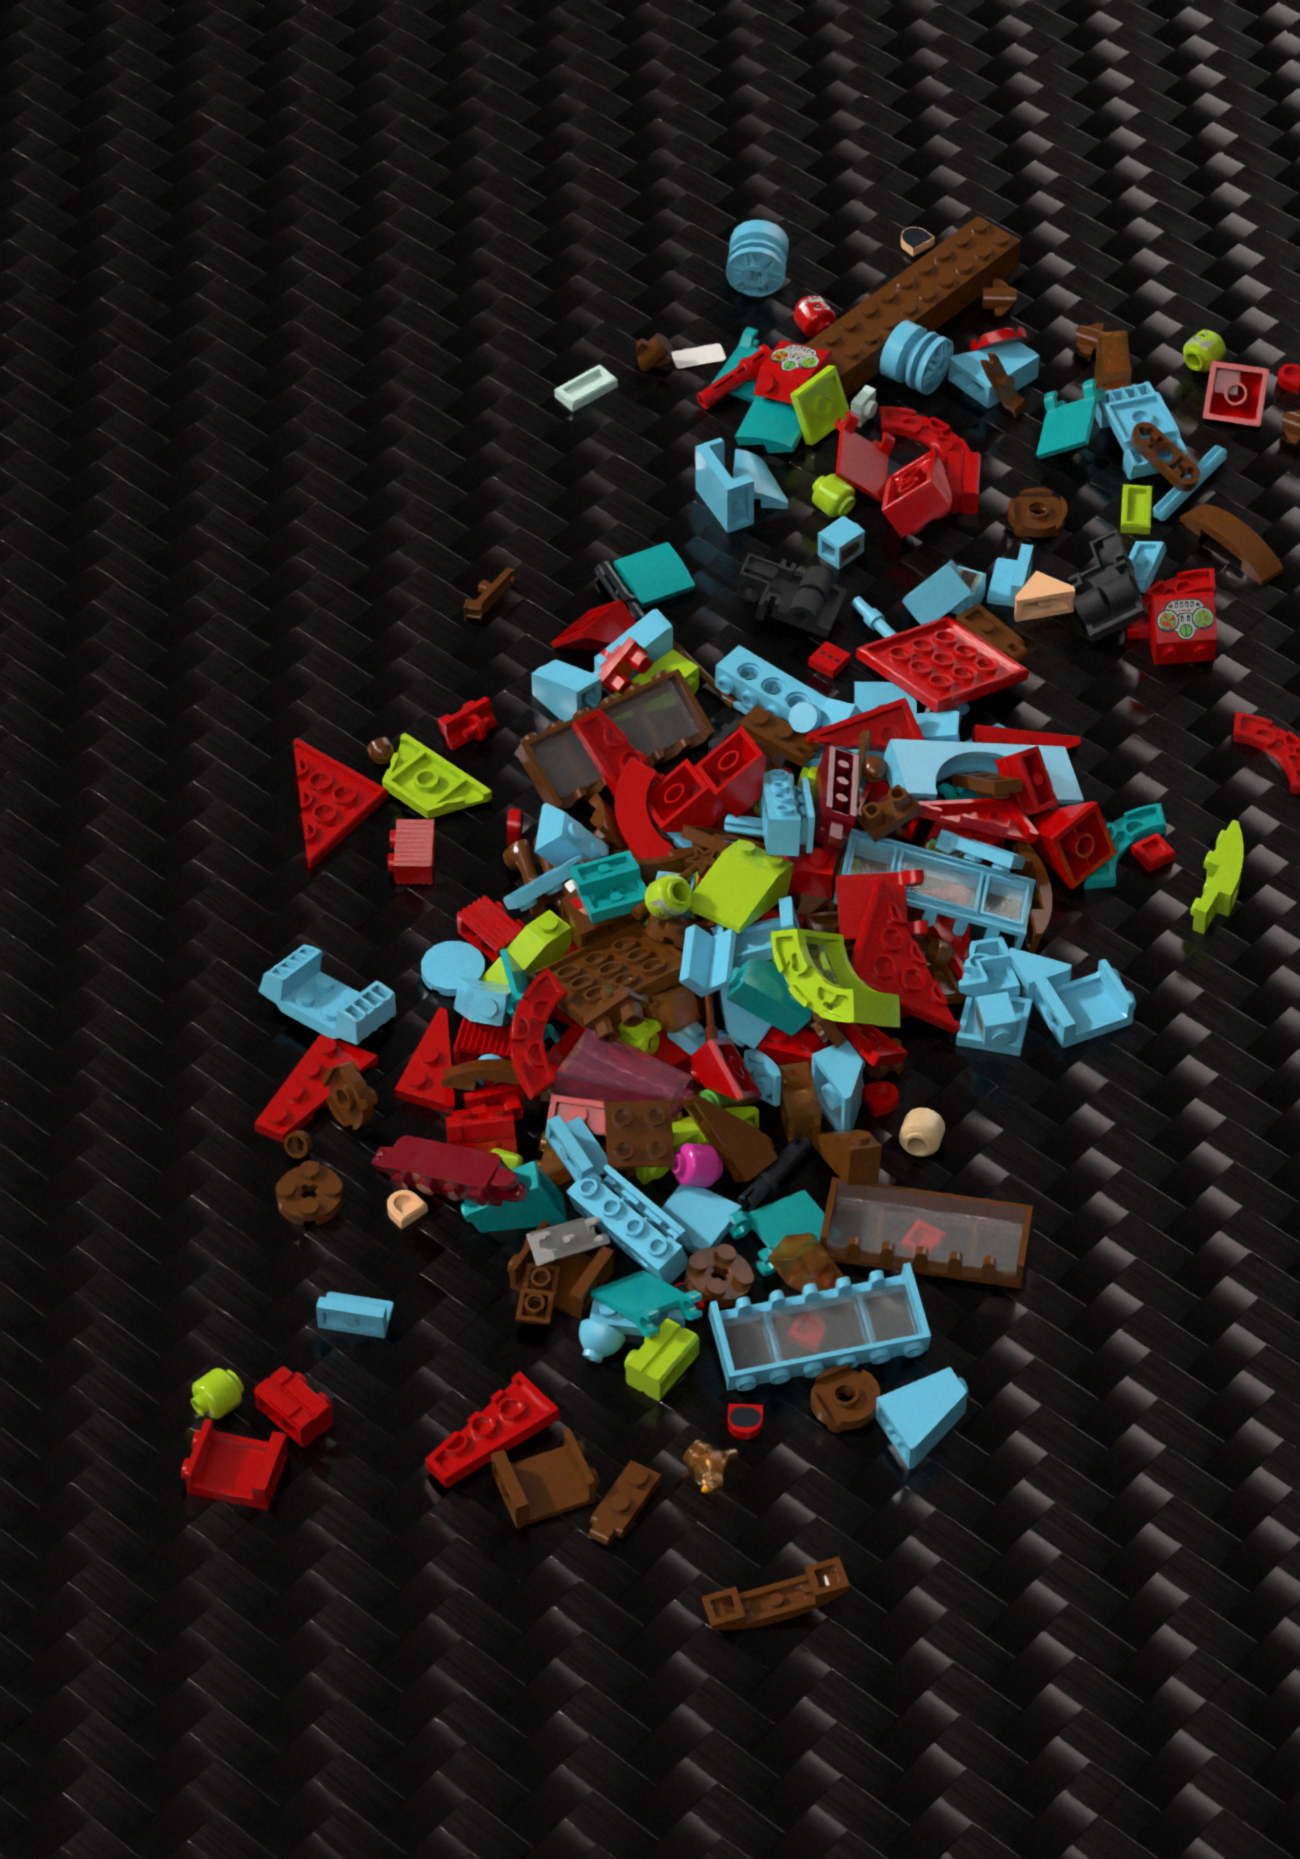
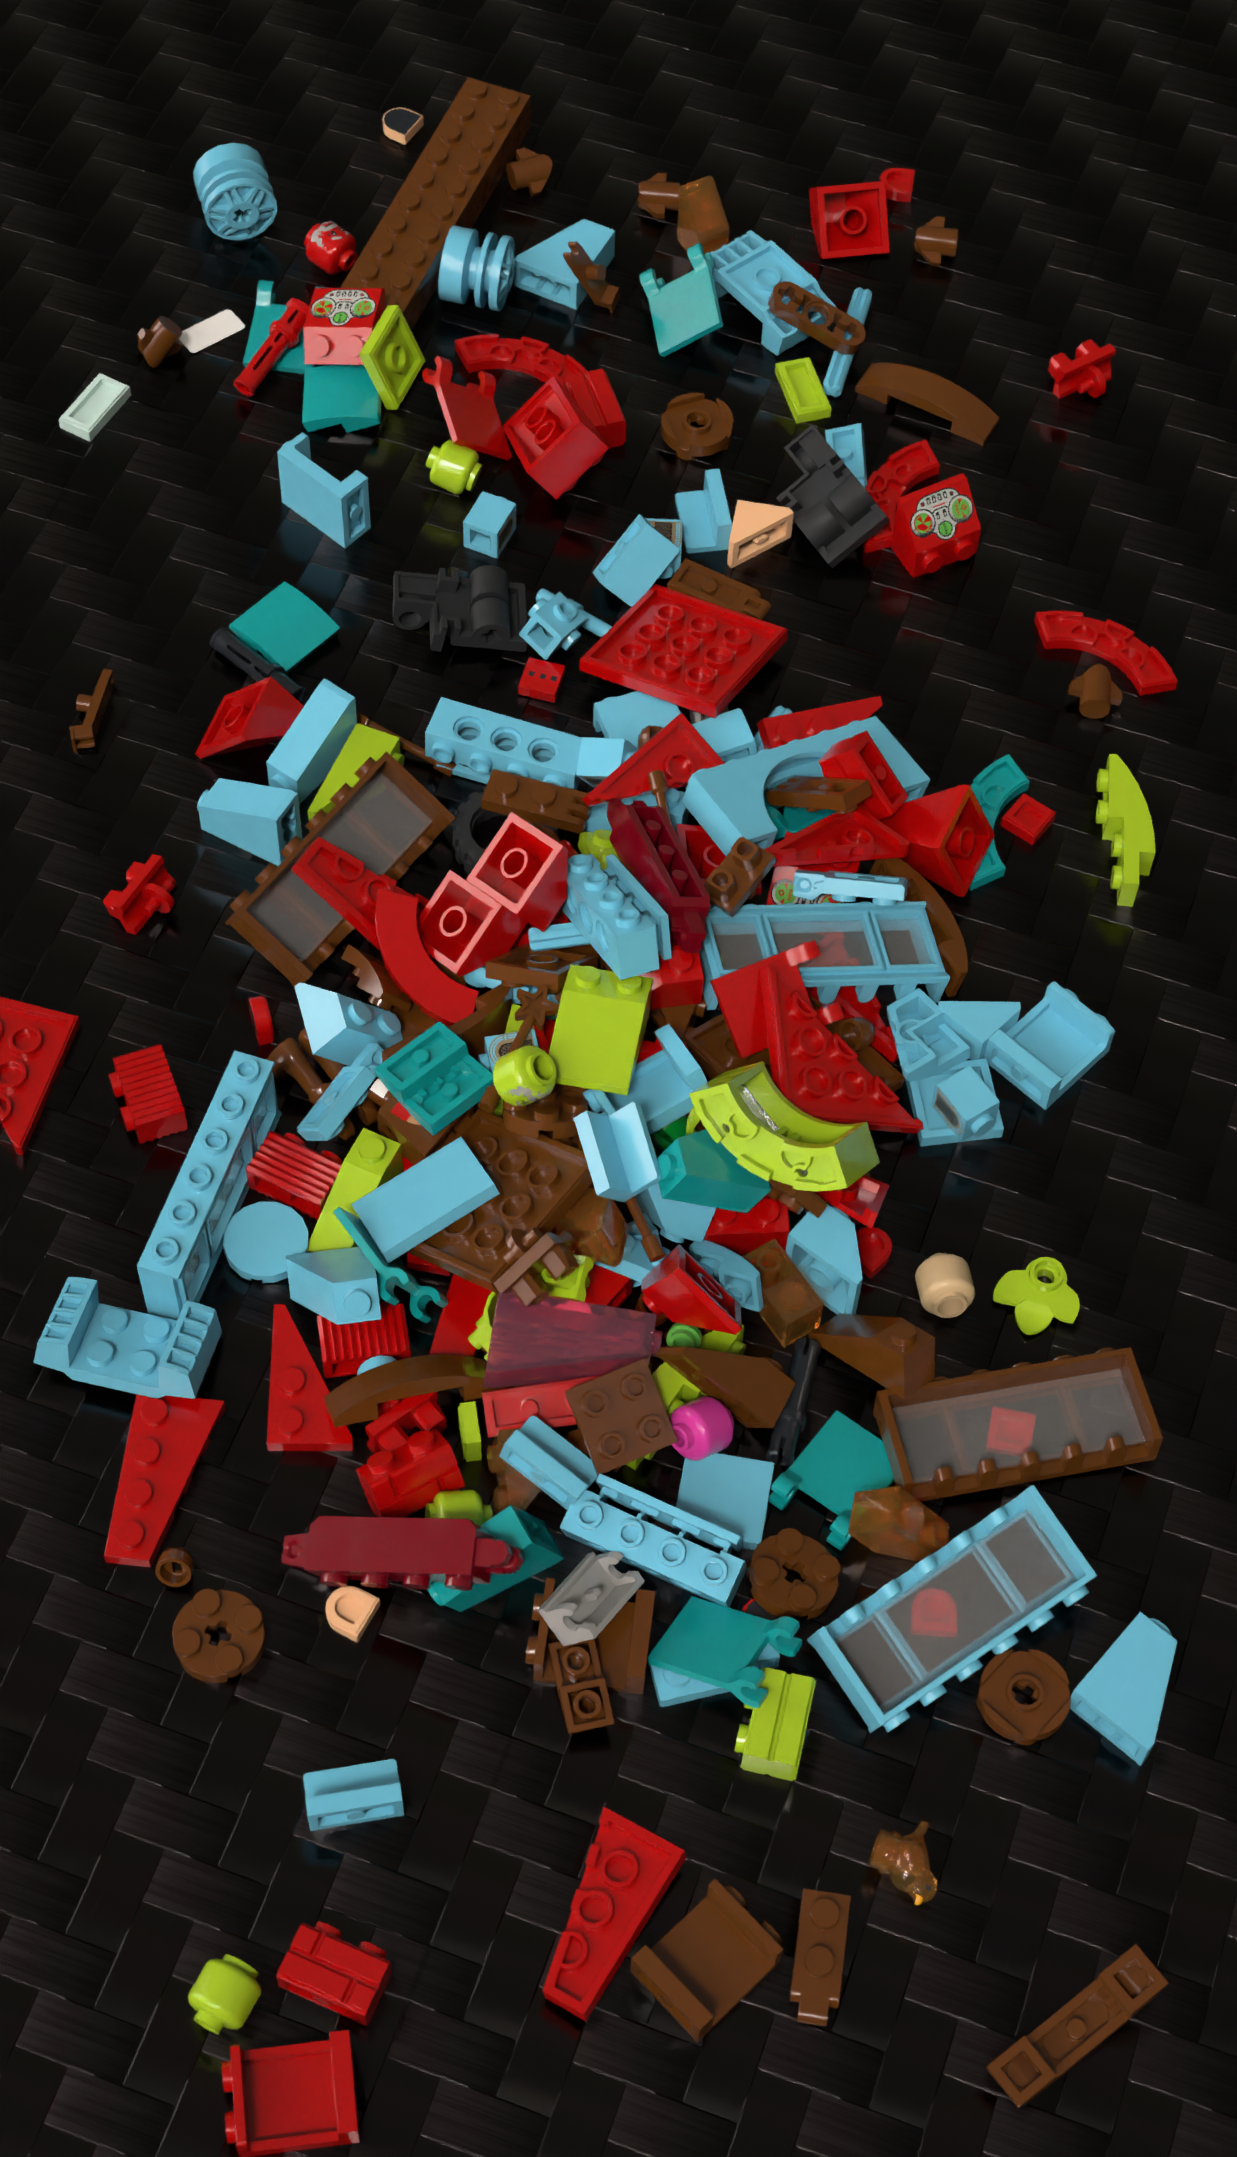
camera: 25 degrees left, 10 degrees up
reddish brown plate [323,1061,378,1129] -> none
reddish brown hinge [367,737,394,764] -> none
lime wing [382,733,492,819] -> none
red tile [510,968,568,1100] -> none
medium azure brick [579,1319,626,1363] -> none
red hips [598,636,653,695] -> none
tile [728,1404,763,1440] -> none
medium azure slope [732,449,788,509] -> none
medium azure tile [789,702,822,734] -> none
light aqua plate [851,385,878,427] -> none
reddish brown hinge [862,755,889,783] -> none
red tile [970,327,1028,351] -> none
lime head [1183,330,1226,373] -> none
none -> medium azure window [137,1050,282,1320]
none -> medium azure tile [351,1136,500,1263]
none -> lime tile [458,1401,482,1462]
none -> medium azure brick [519,592,587,660]
none -> lime plate [993,1257,1080,1335]
none -> reddish brown piece [1068,664,1122,719]

